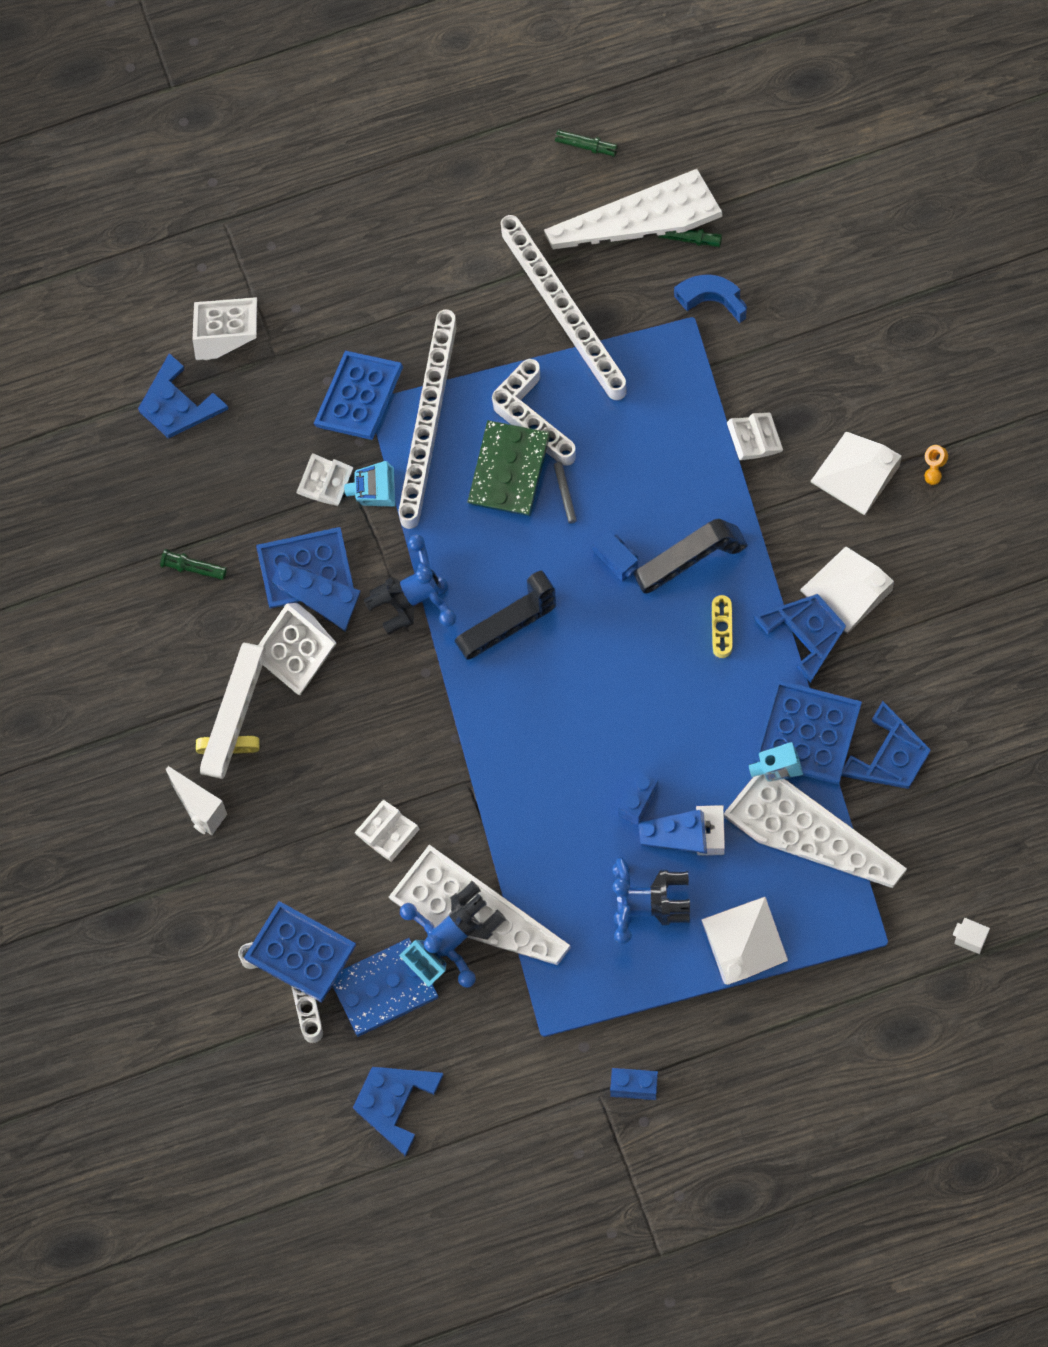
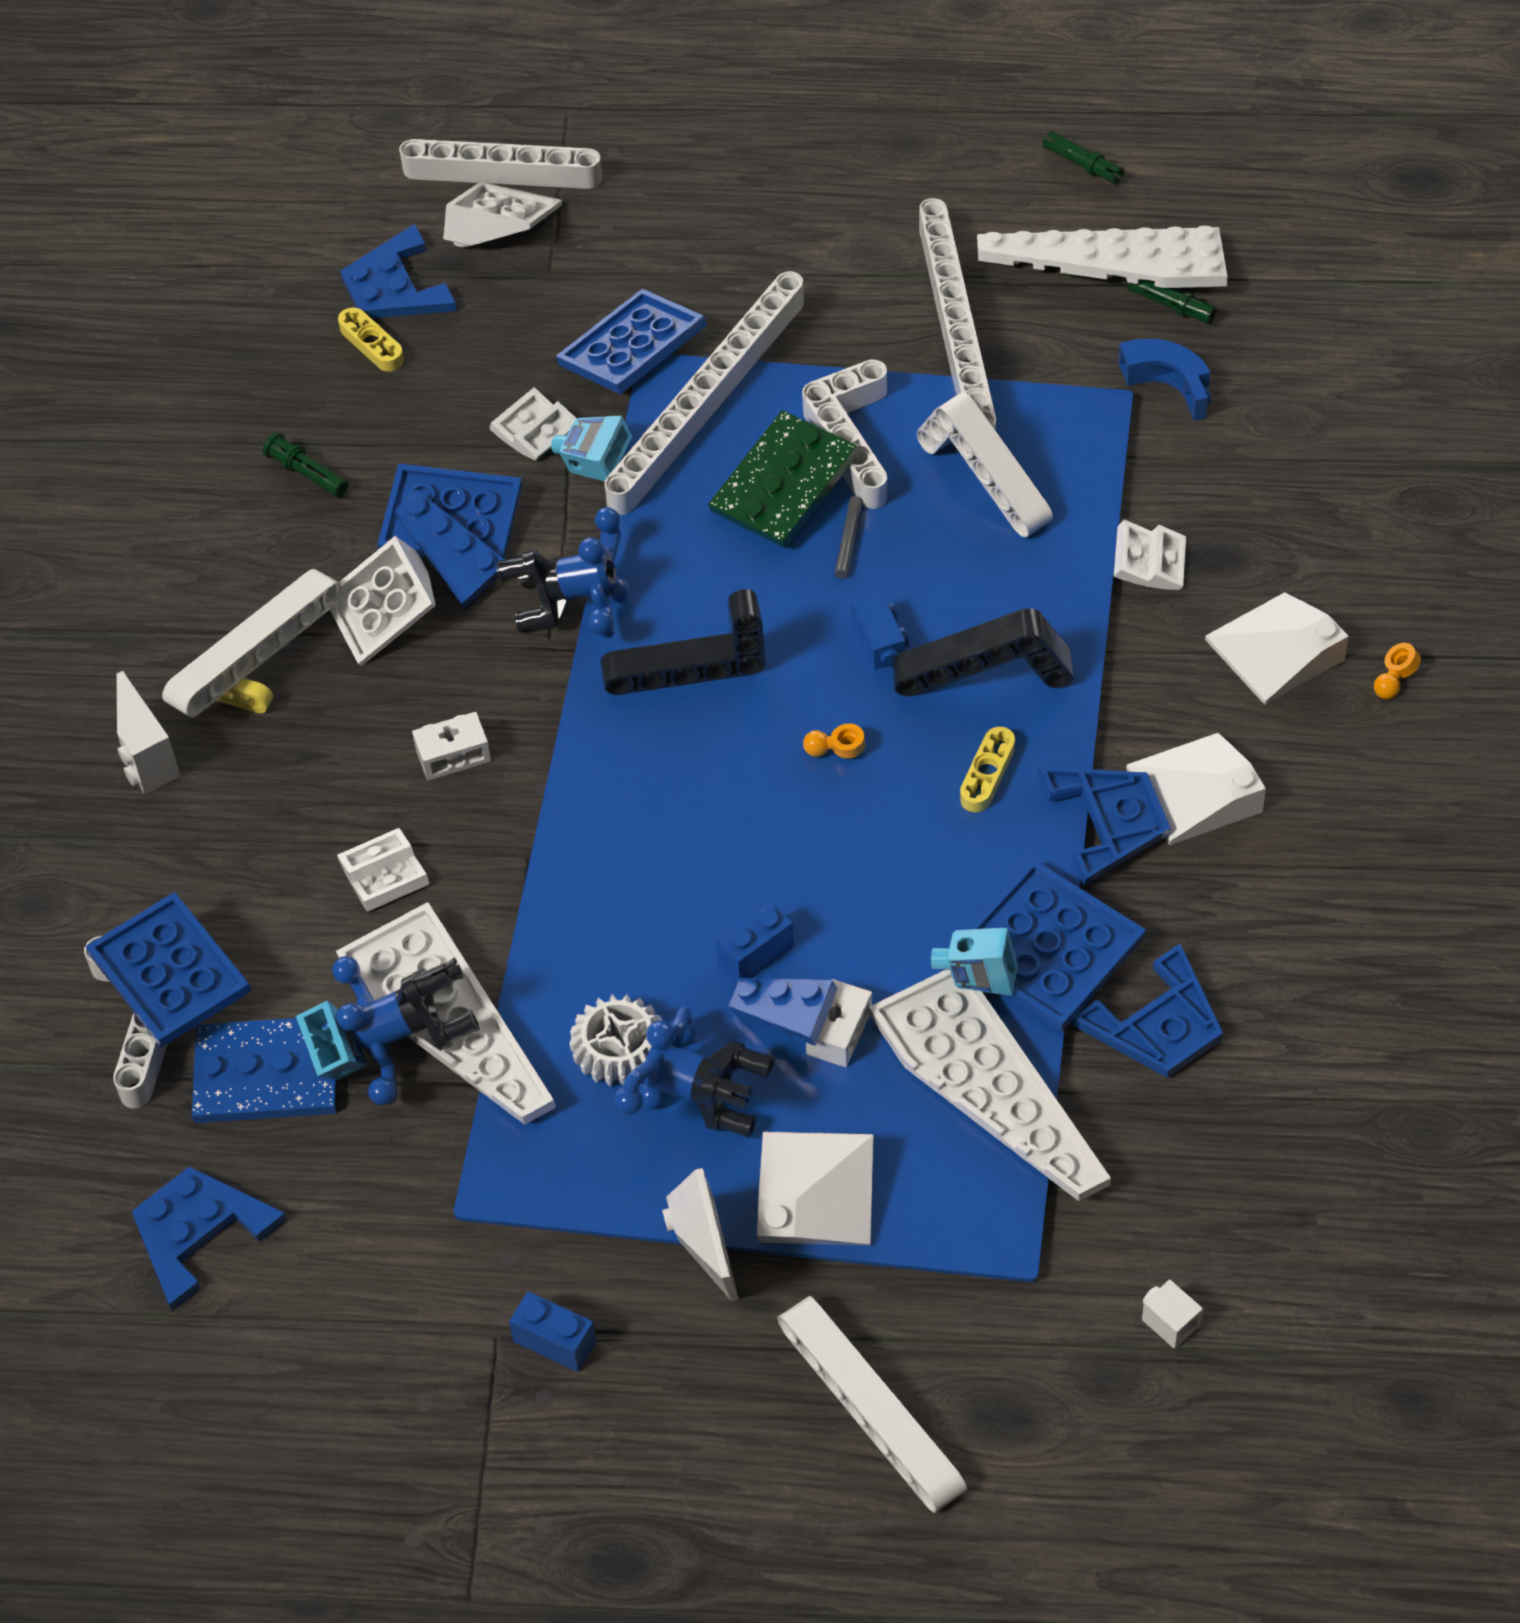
camera: 20 degrees right, 15 degrees down
none -> light yellow beam [338,308,404,372]
none -> white beam [399,139,602,189]
none -> white brick [412,712,491,781]
none -> white gear [570,994,662,1087]
none -> white slope [662,1168,739,1301]
none -> white beam [778,1296,967,1513]
none -> light orange plate [803,724,866,758]
none -> white beam [917,392,1053,538]

